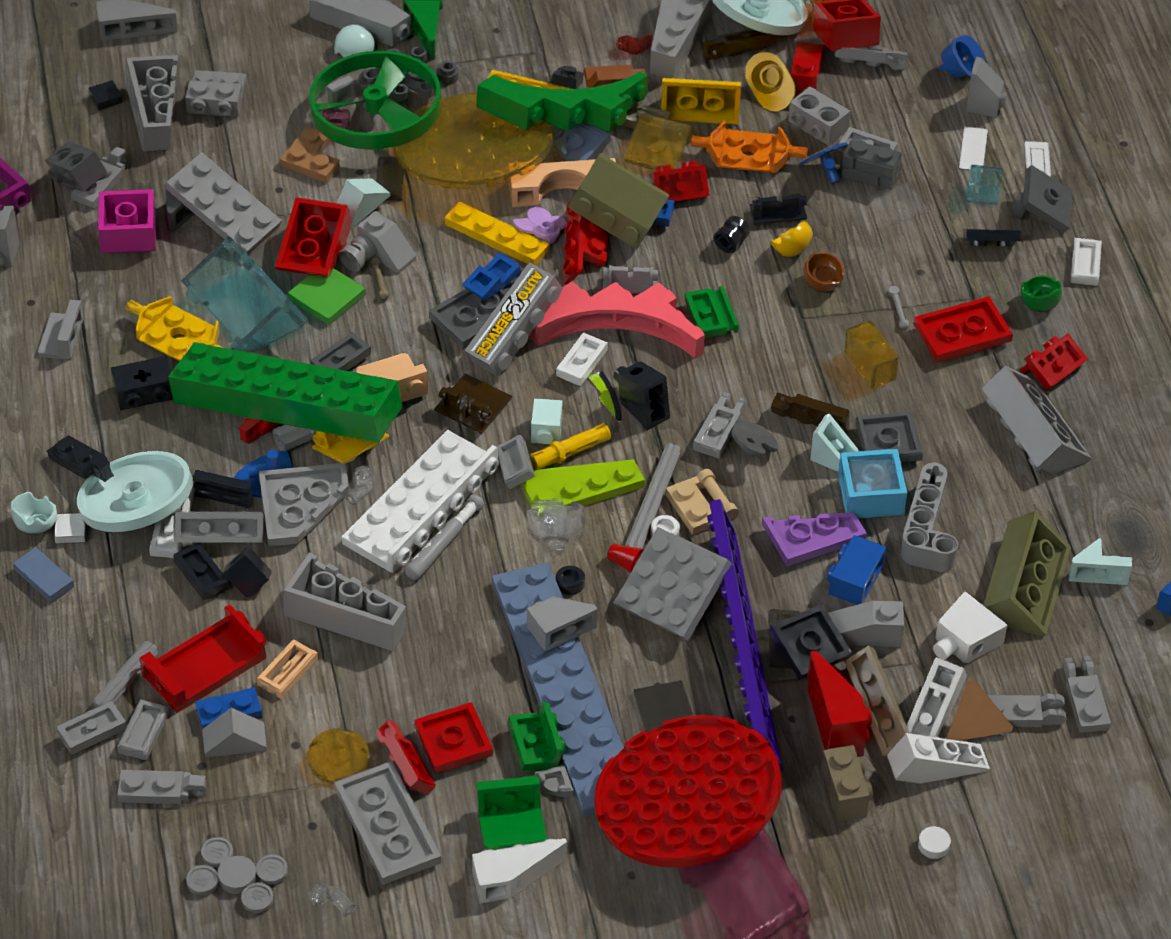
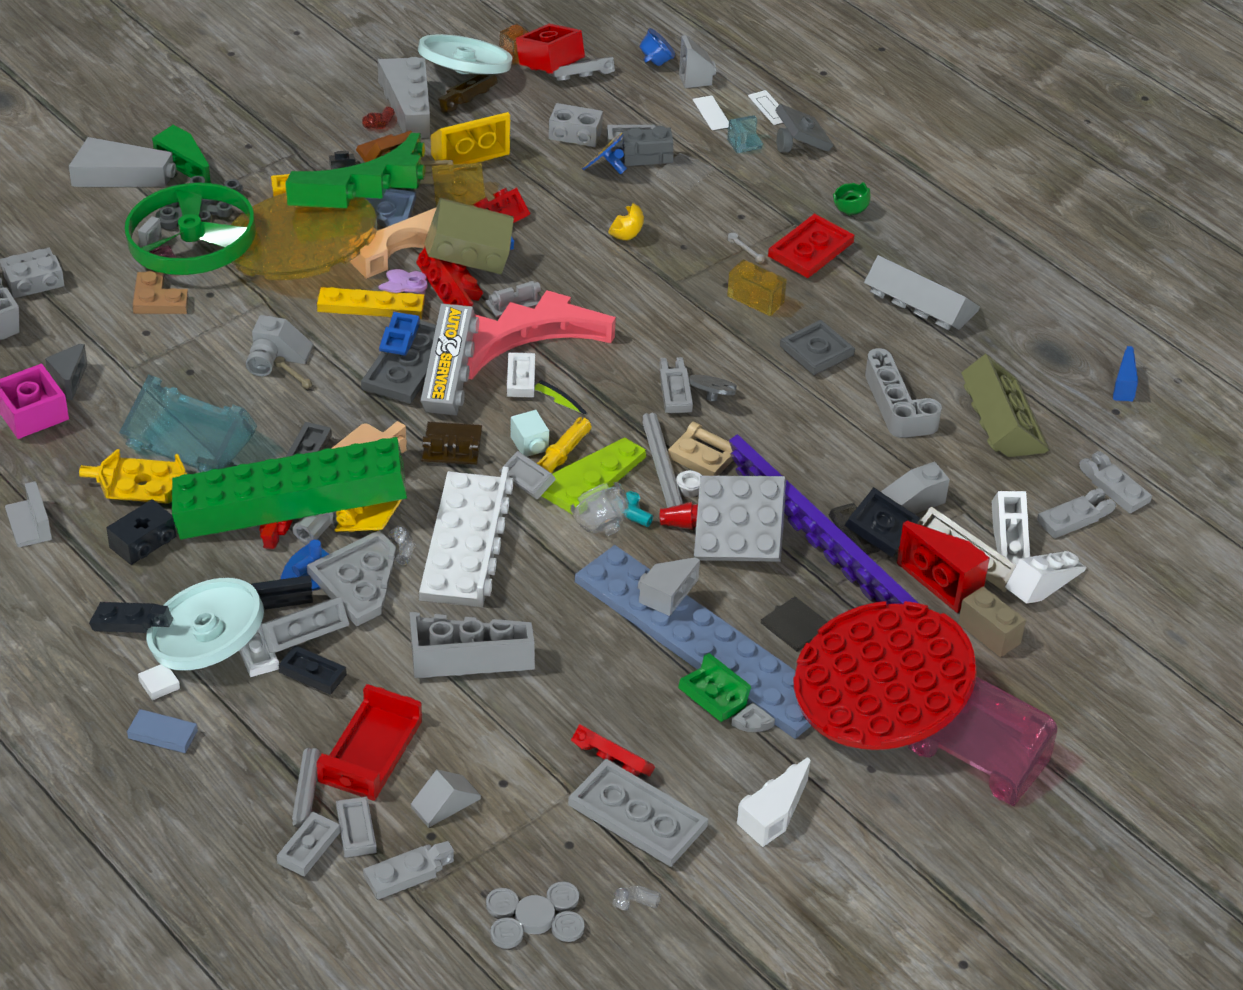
camera: 30 degrees left, 5 degrees down
light aqua hair [11,492,57,534] -> none
light grey plate [165,152,282,256] -> none
blue plate [195,687,263,731] -> none
black panel [223,546,272,597] -> none
light nougat tile [257,639,318,699] -> none
red slope [275,197,352,278] -> none
bright green tile [288,268,366,325] -> none
clear yellow tile [307,728,369,784] -> none
light aqua hair [334,25,374,58] -> none
light aqua slope [337,178,391,229] -> none
clear smoke tile [376,156,405,201] -> none
light grey piece [405,494,484,580] -> none
red plate [414,702,493,774] -> none
green bracket [476,776,547,850] -> none
black tile [555,566,585,595] -> none
black torso [613,361,670,430] -> none
green plate [684,286,739,339] -> none
orange plate [691,121,808,173] -> none
black wheel [713,216,750,253] -> none
yellow piece [745,52,795,111] -> none
black hinge [750,193,807,225] -> none
medium lavender wing [762,512,867,566] -> none
dark brown hinge [771,392,850,434] -> none
red slope [791,41,824,98] -> none
dark orange hair [803,252,845,292] -> none
light aqua slope [810,414,859,471] -> none
blue brick [826,535,886,605] -> none
medium azure piece [838,449,907,519] -> none
white tile [918,826,951,859] -> none
white torso [933,592,1007,663] -> none
medium nougat piece [946,678,1013,741] -> none
black plate [963,229,1021,246] -> none
red bracket [1019,333,1088,391] -> none
light aqua slope [1069,538,1132,585] -> none
white tile [1070,238,1102,286] -> none
none -> teal arm [621,491,654,527]

